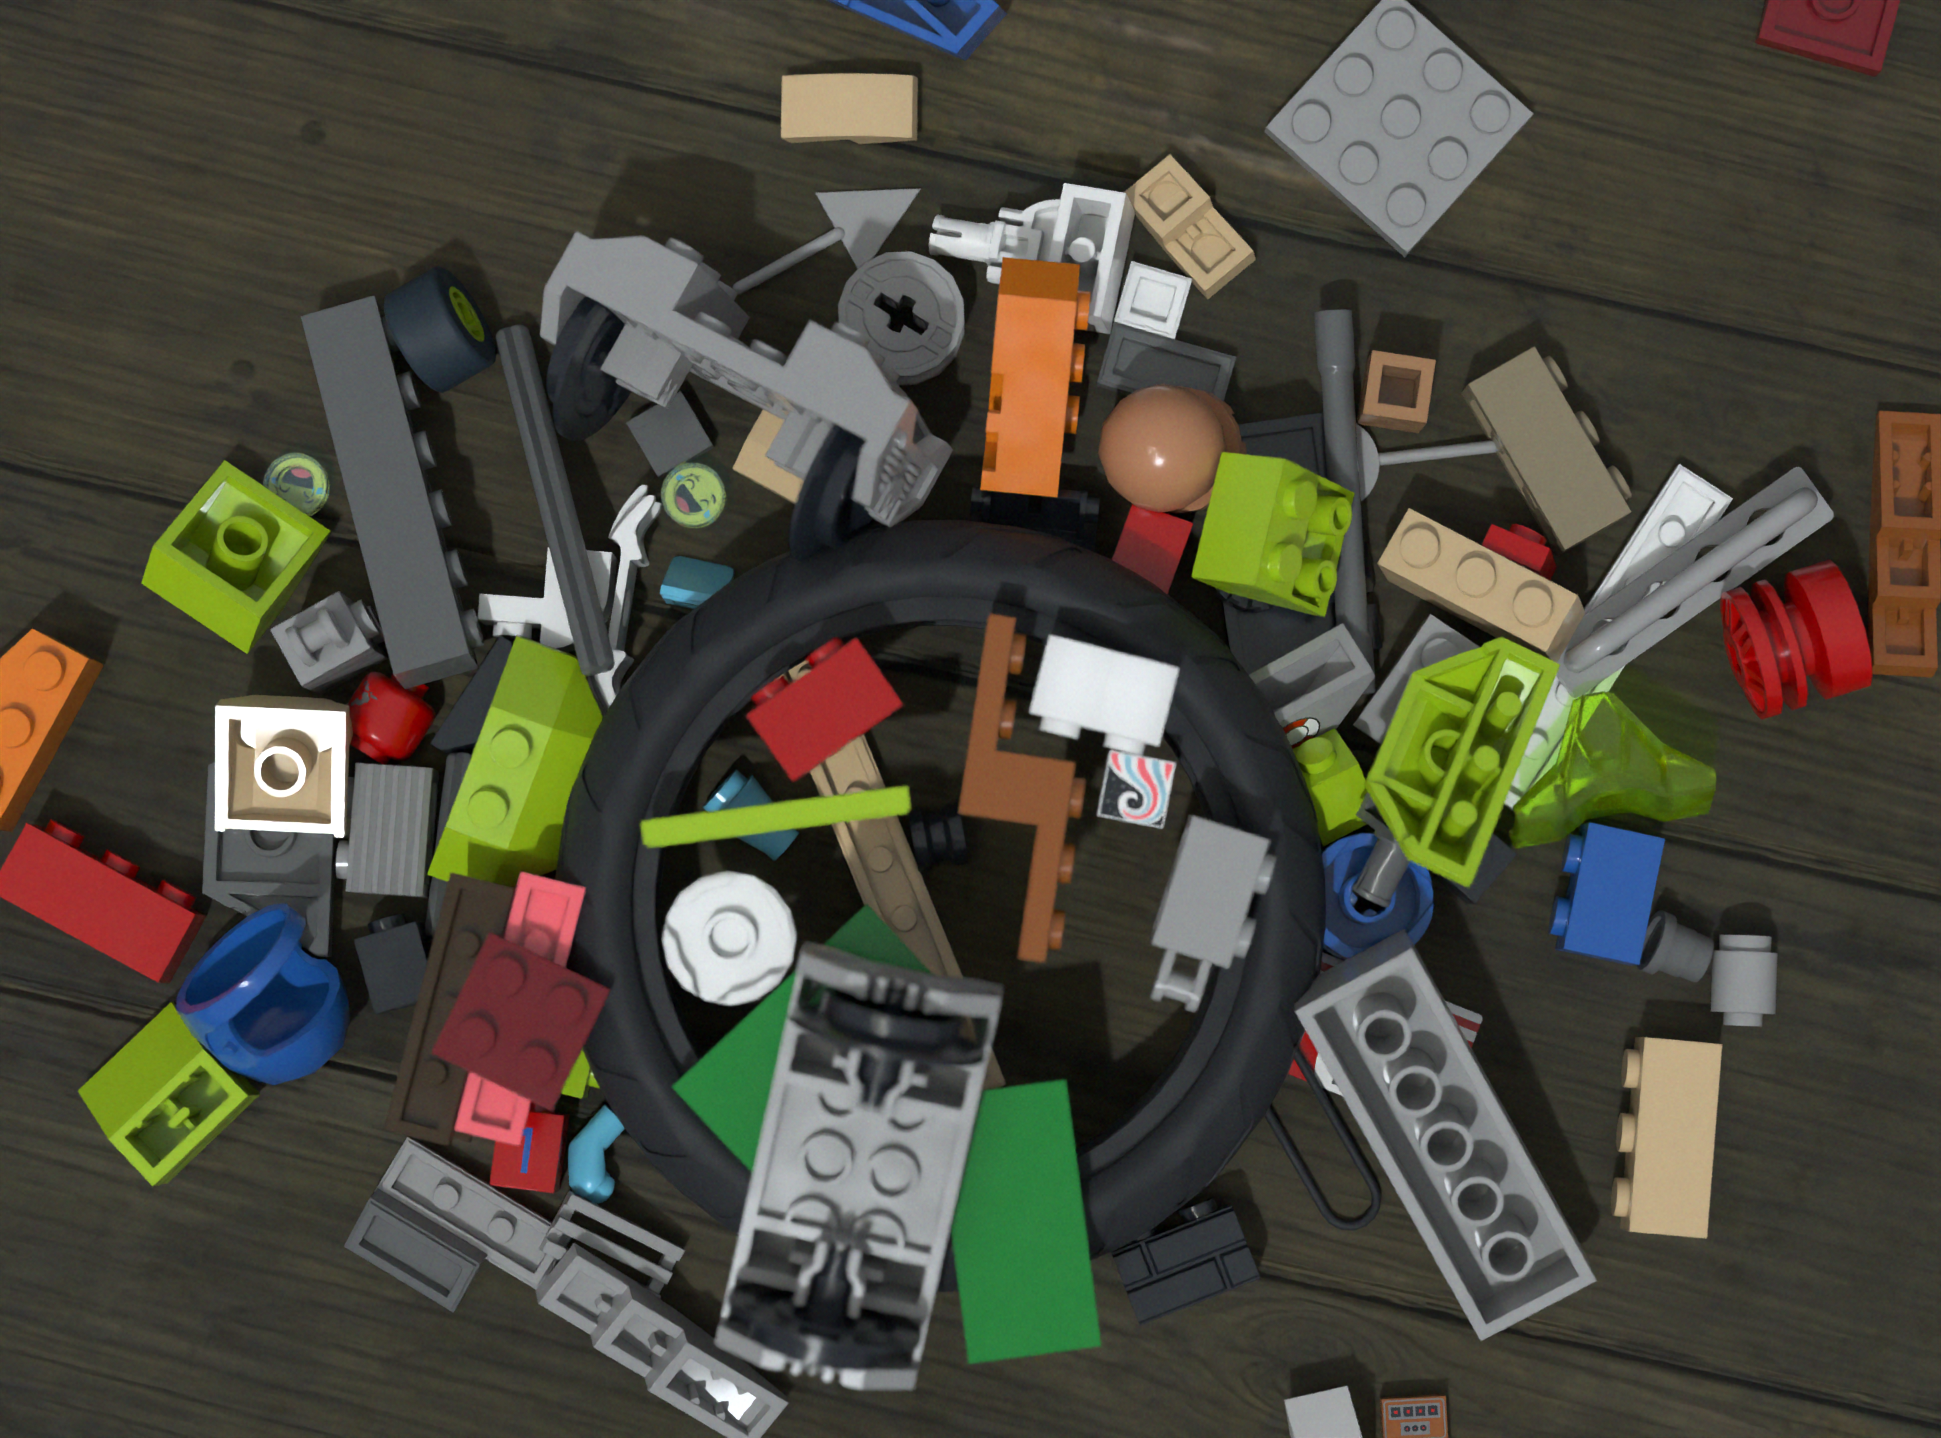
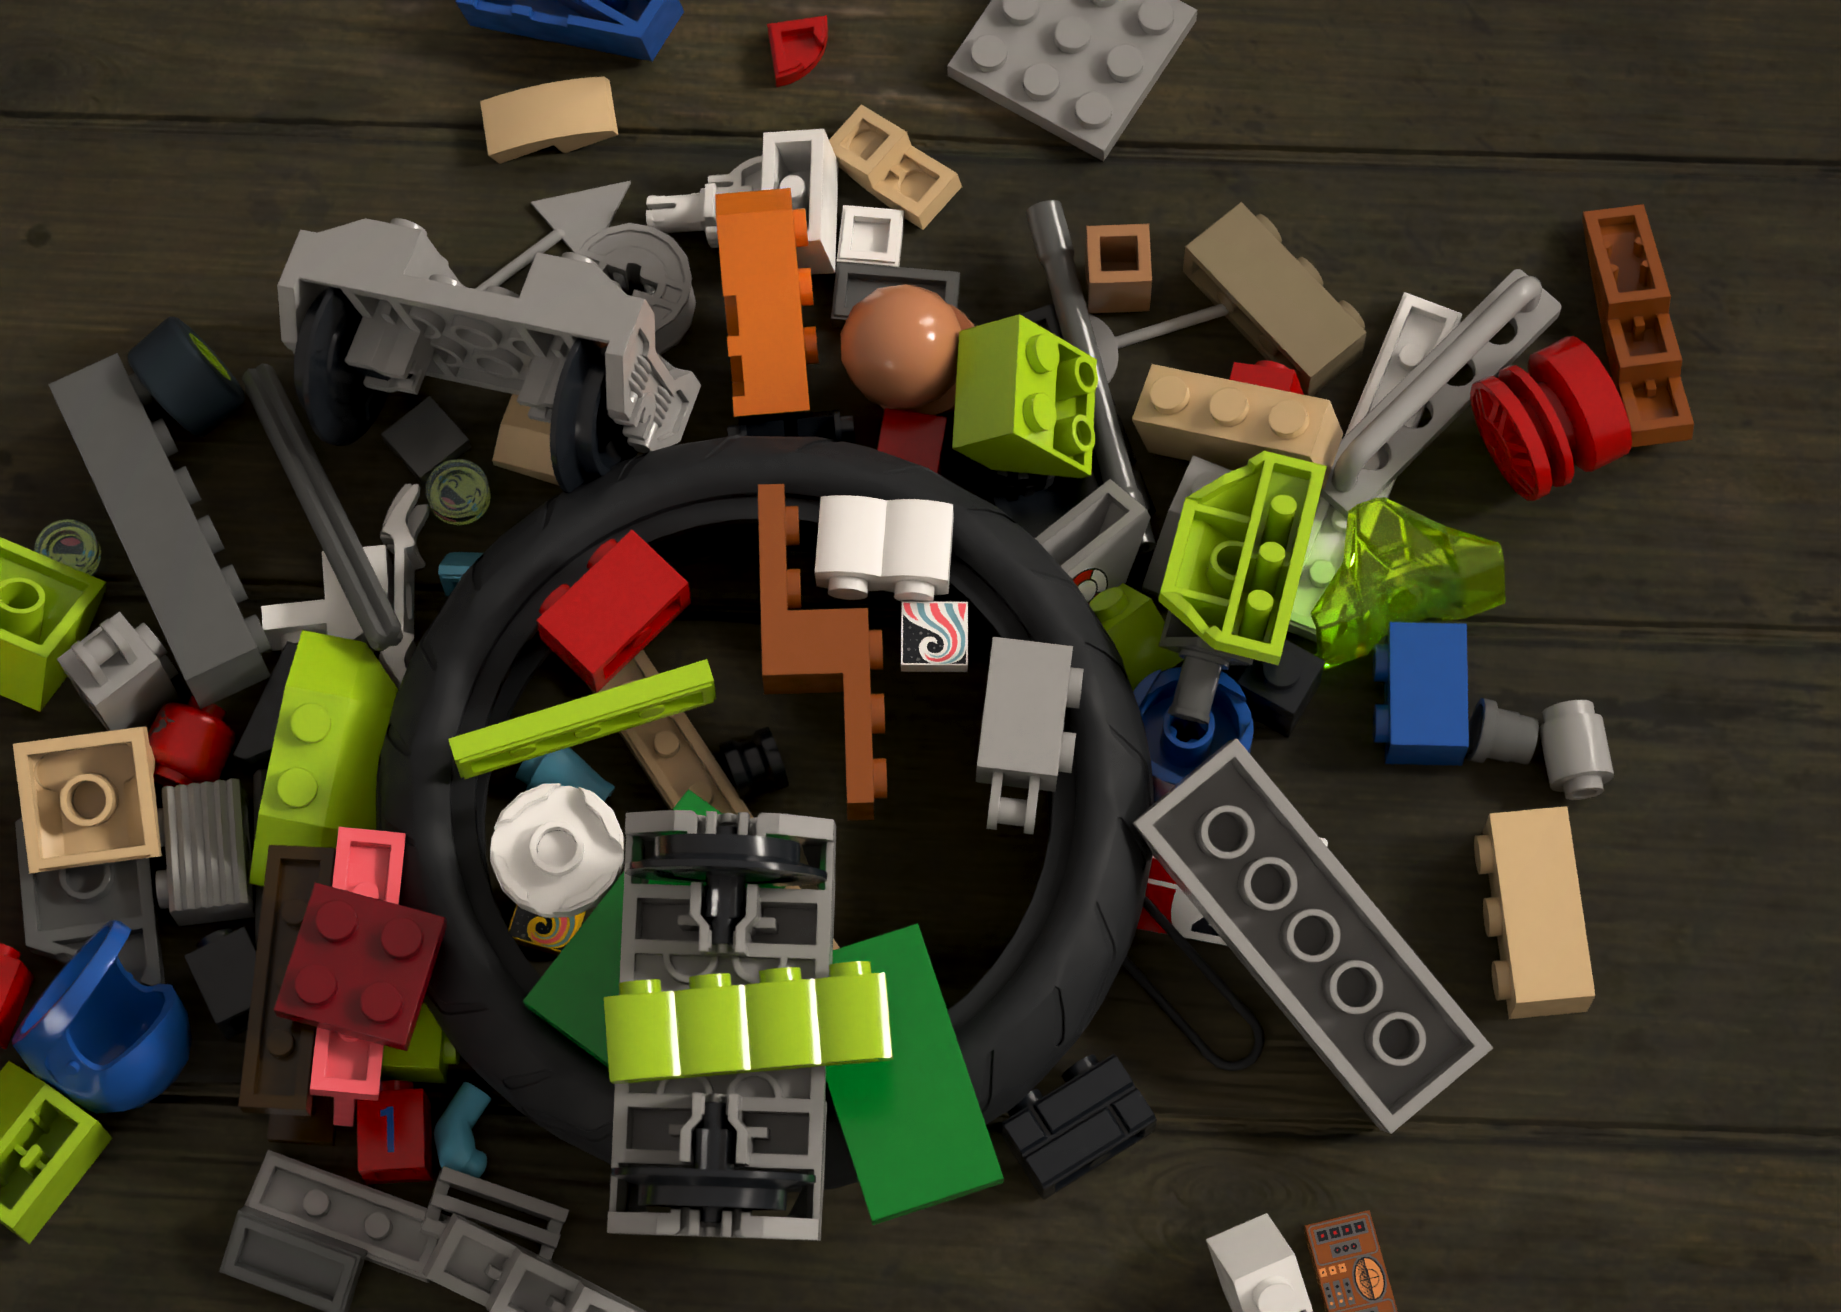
camera: 10 degrees left, 15 degrees down
none -> lime brick [604,961,893,1084]
none -> red tile [767,15,828,87]

